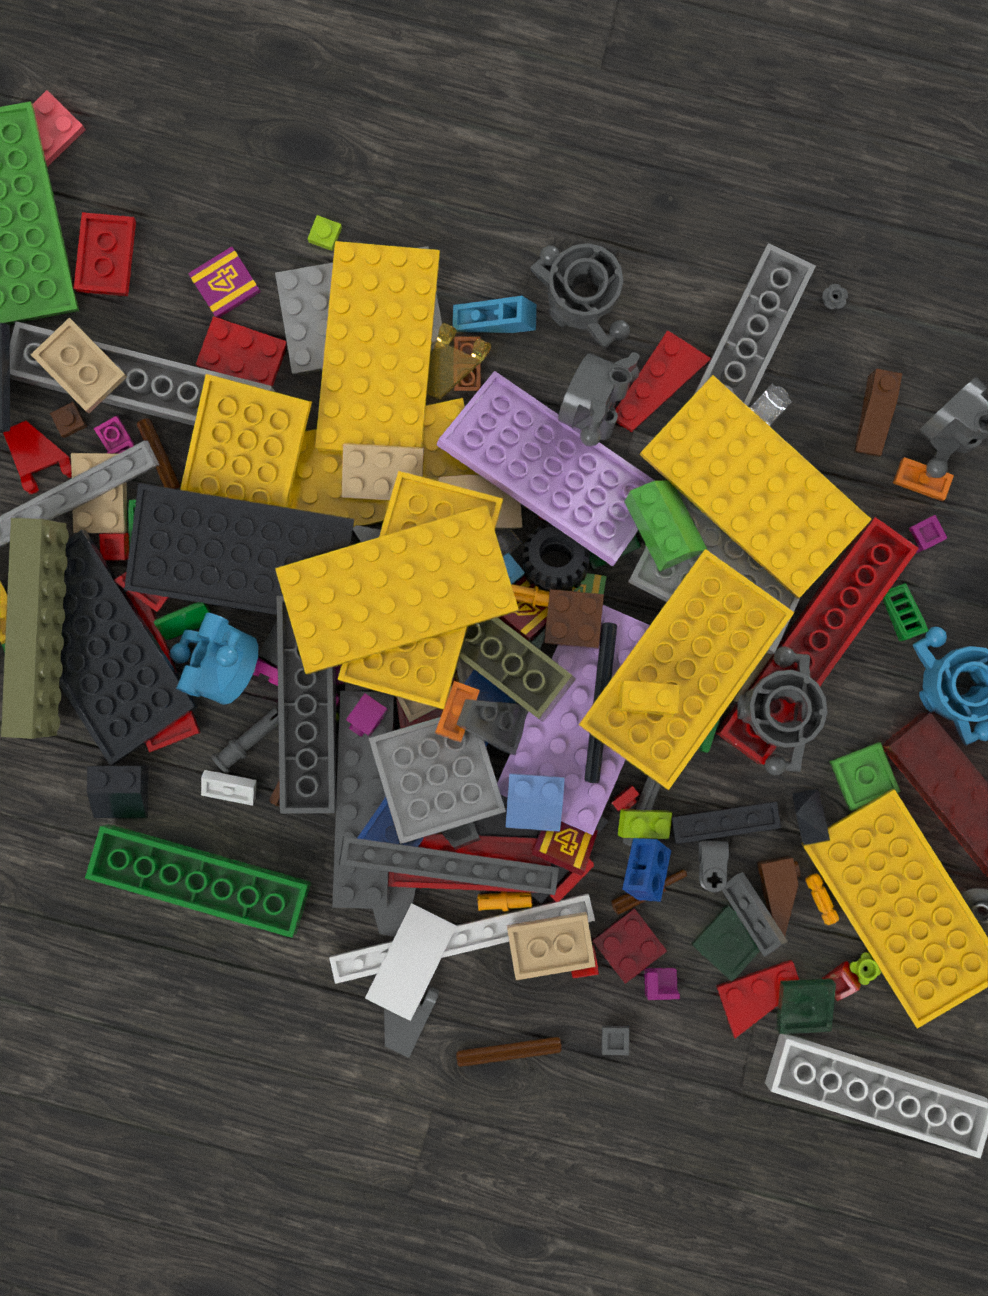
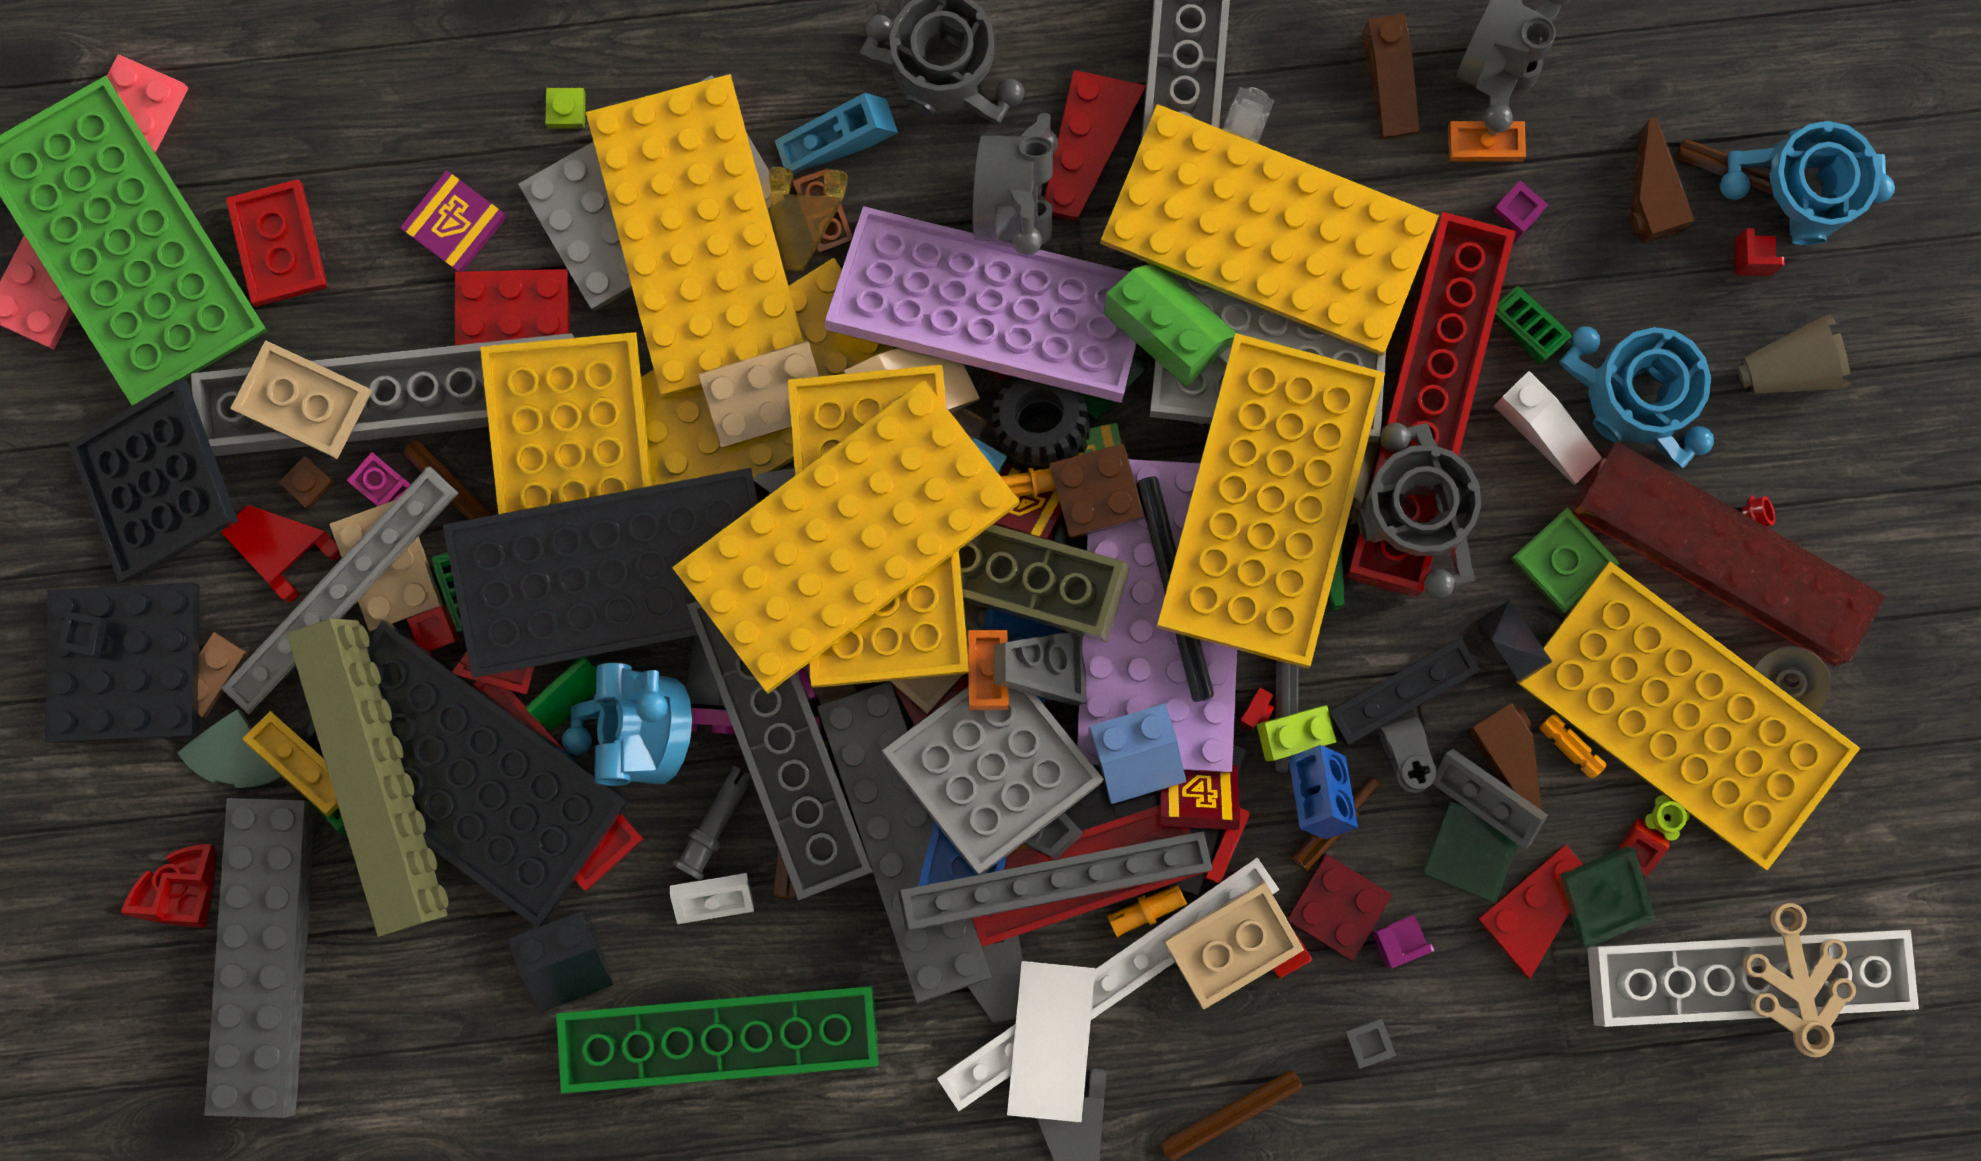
camera: 25 degrees left, 5 degrees down
magenta brick [346,693,389,737] -> none
yellow brick [618,680,680,716] -> none
none -> white slope [1494,371,1602,485]
none -> tan plant [1742,903,1856,1057]

